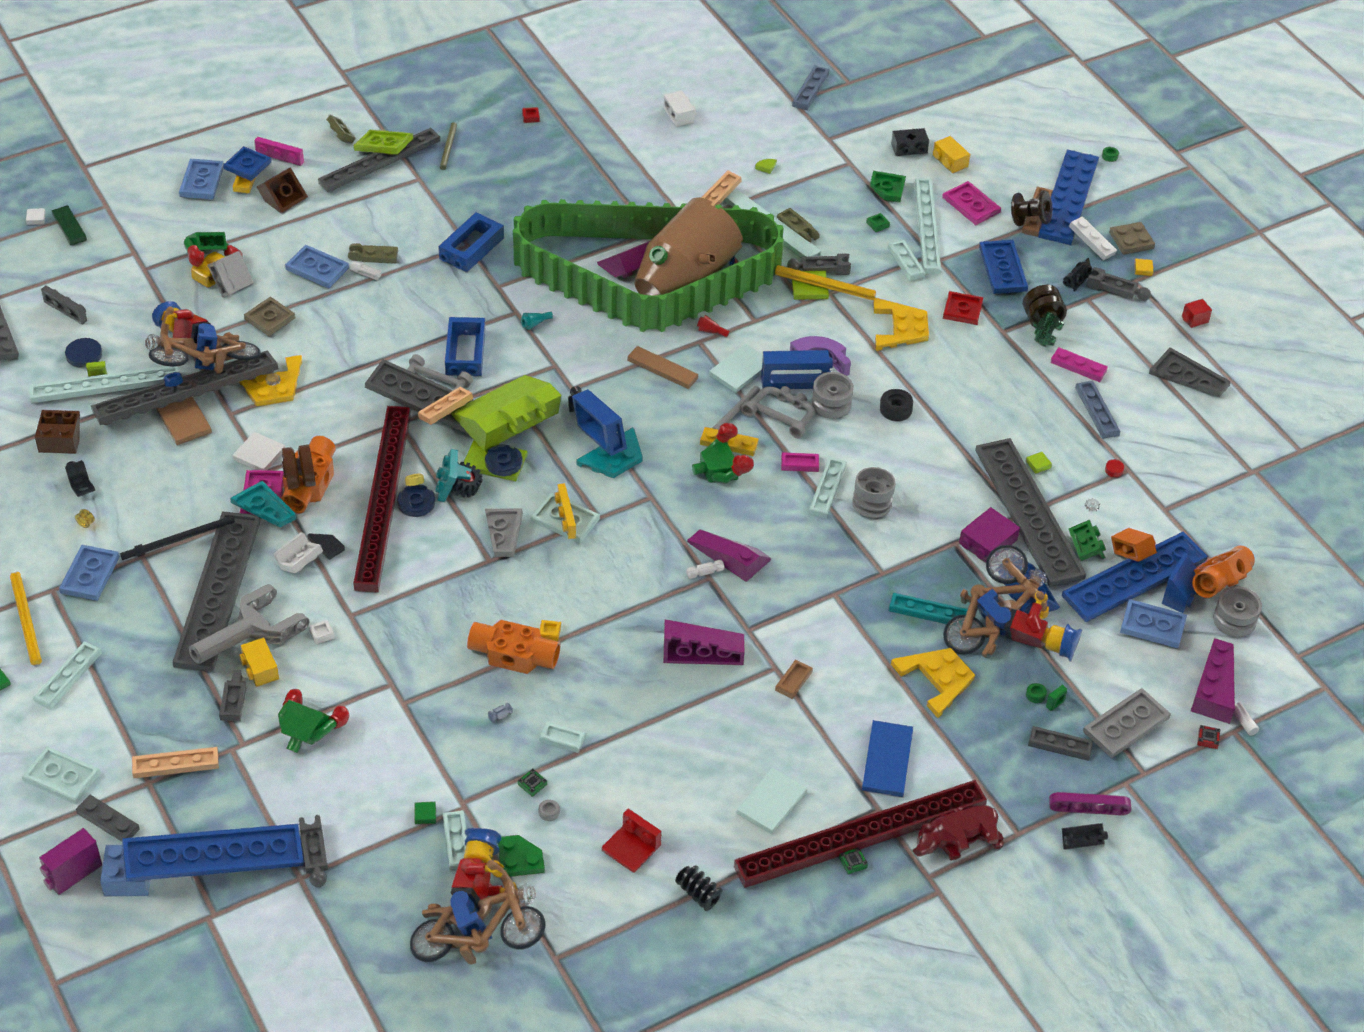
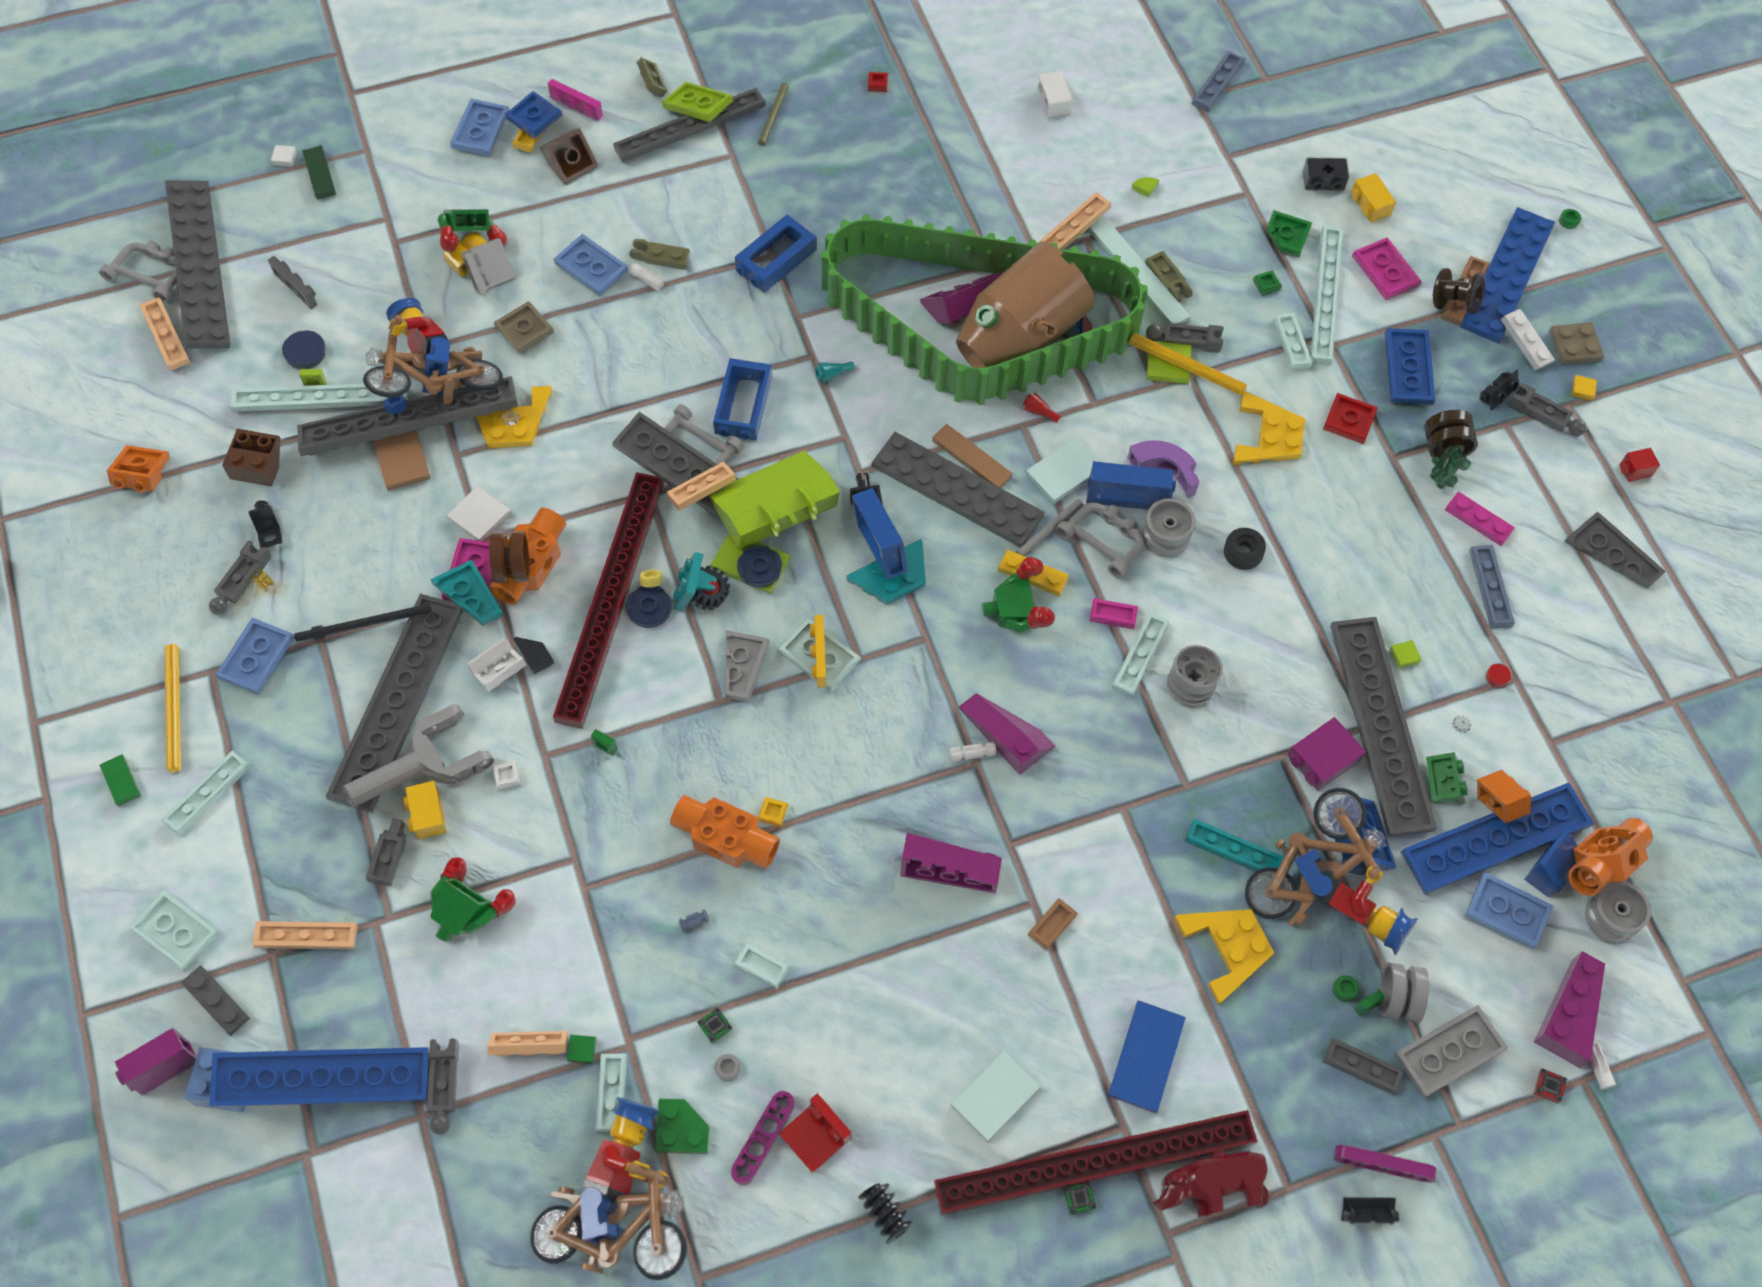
camera: 10 degrees right, 15 degrees up
none -> dark grey plate [209,540,271,615]
none -> light nougat plate [487,1031,568,1057]
none -> green tile [591,729,618,756]
none -> magenta beam [731,1091,794,1185]
none -> dark grey plate [872,432,1045,547]
none -> light grey wheel [1379,962,1429,1023]

